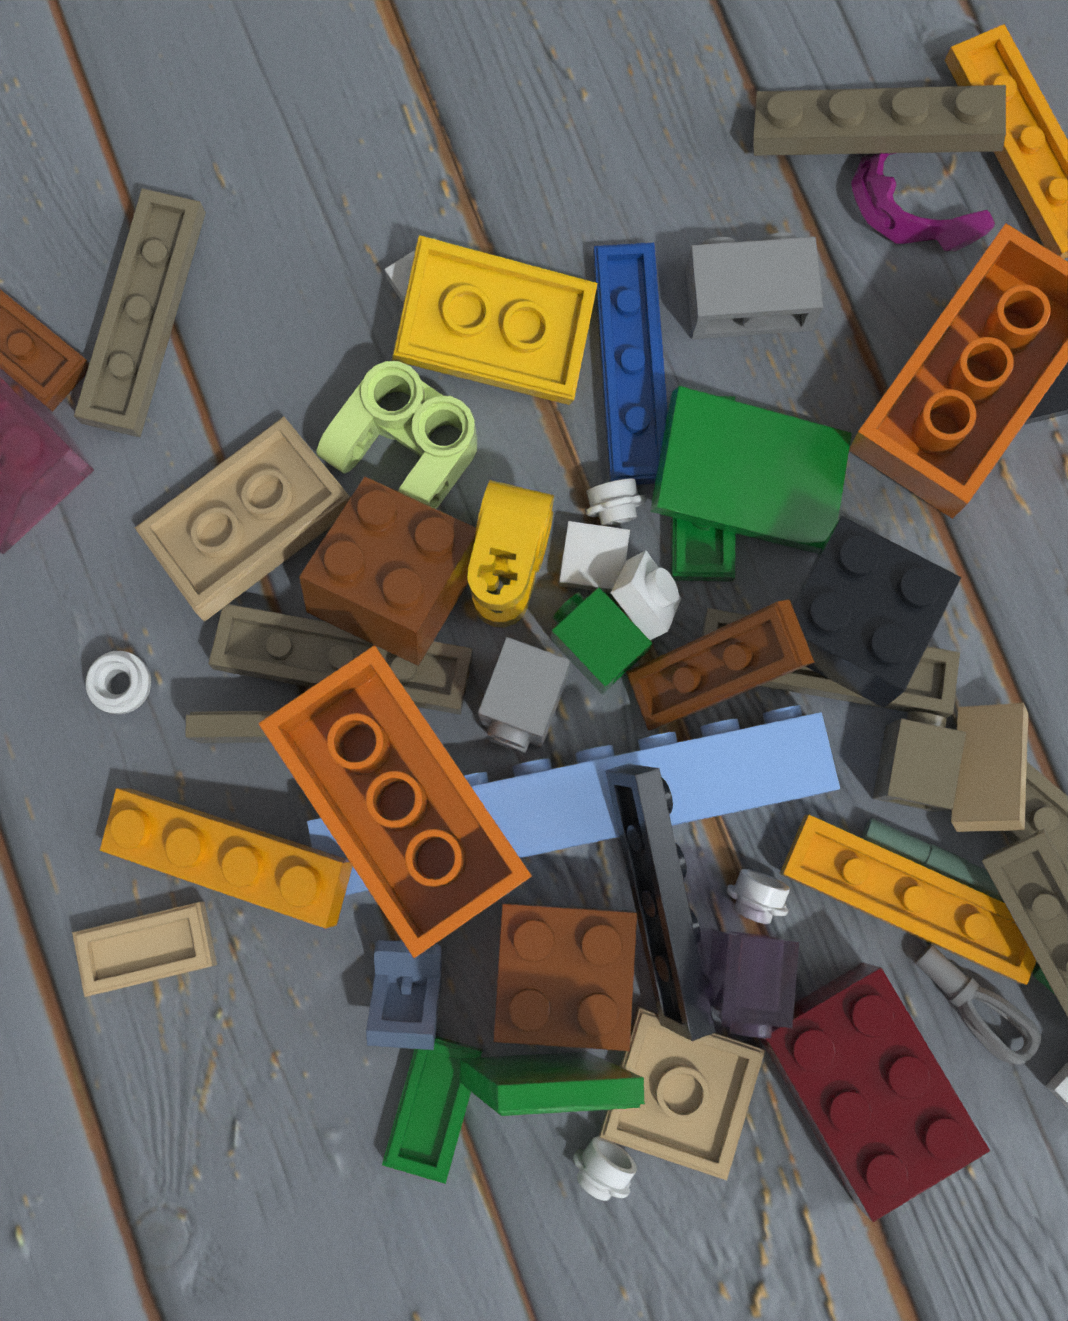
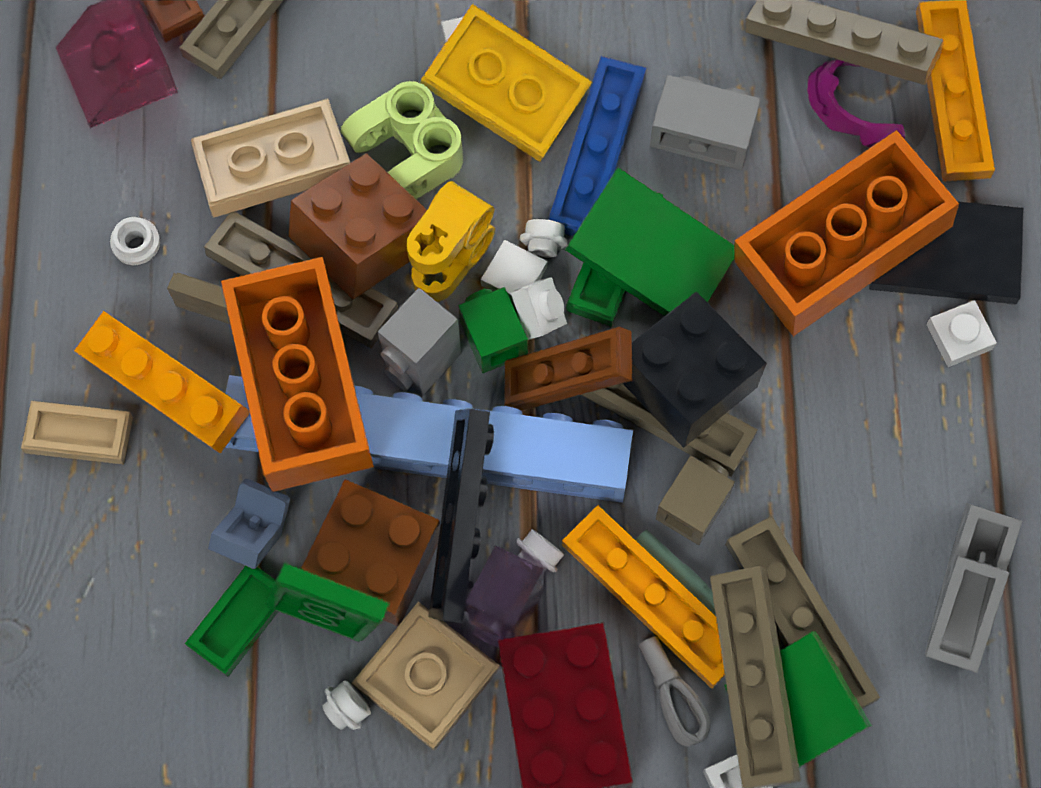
camera: 20 degrees right, 10 degrees down
tan tile [951,703,1028,832] -> none

